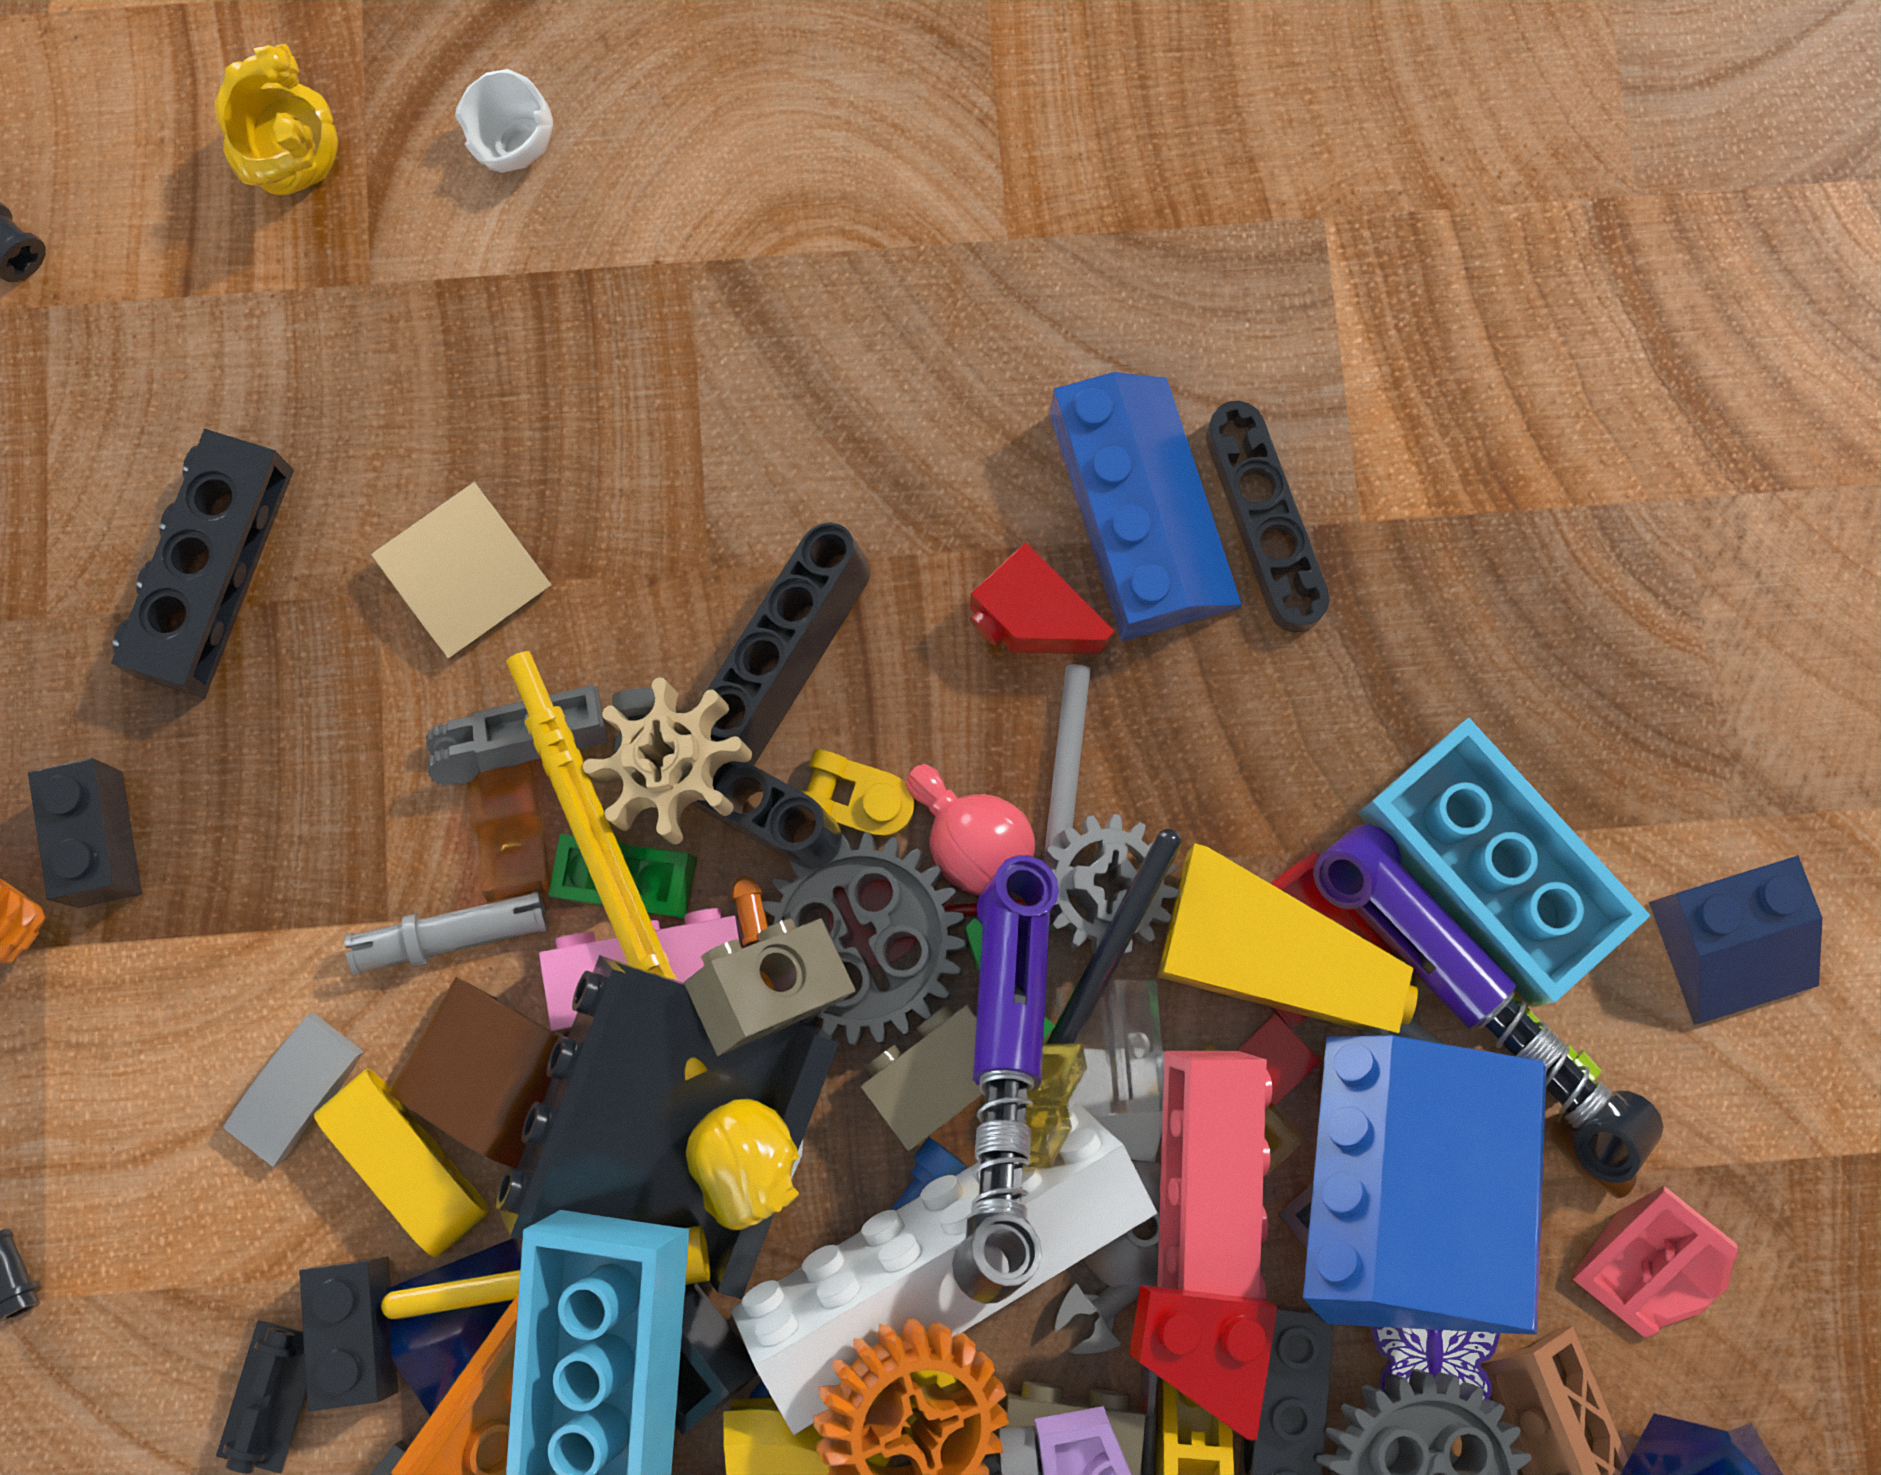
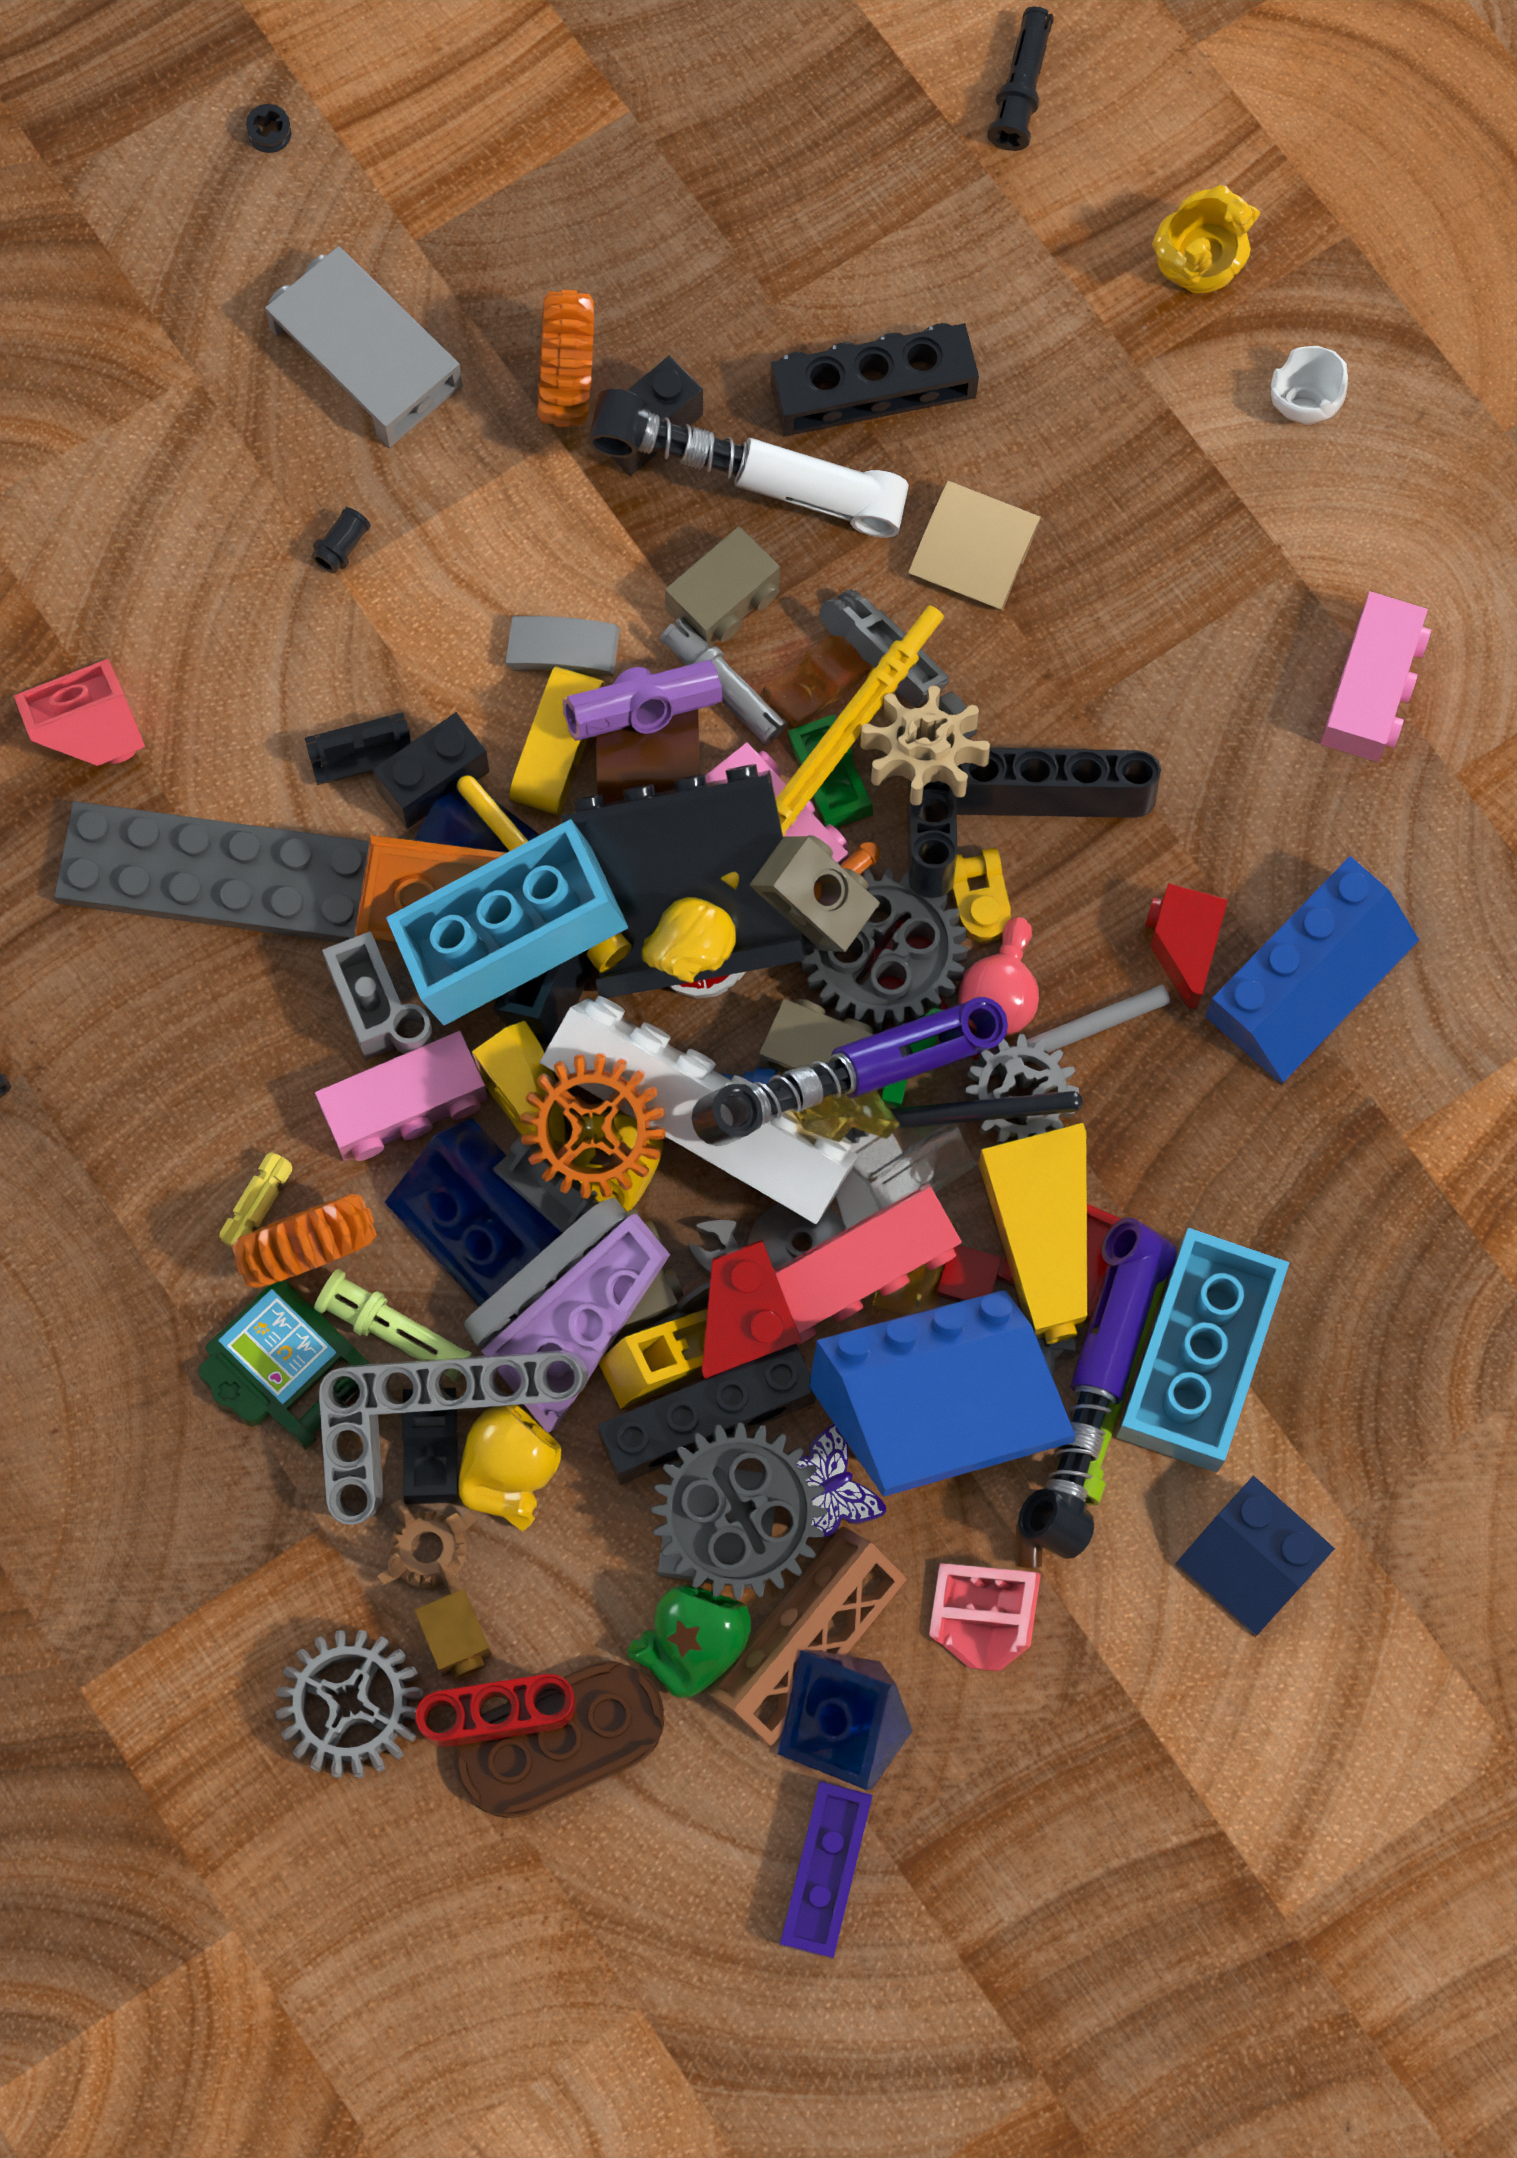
camera: 60 degrees right, 5 degrees down
black beam [1206,400,1330,633] -> none
none -> medium lavender piece [563,660,722,741]
none -> piece [588,389,909,538]
none -> dark tan brick [665,526,781,646]
none -> bright pink brick [1320,591,1431,762]

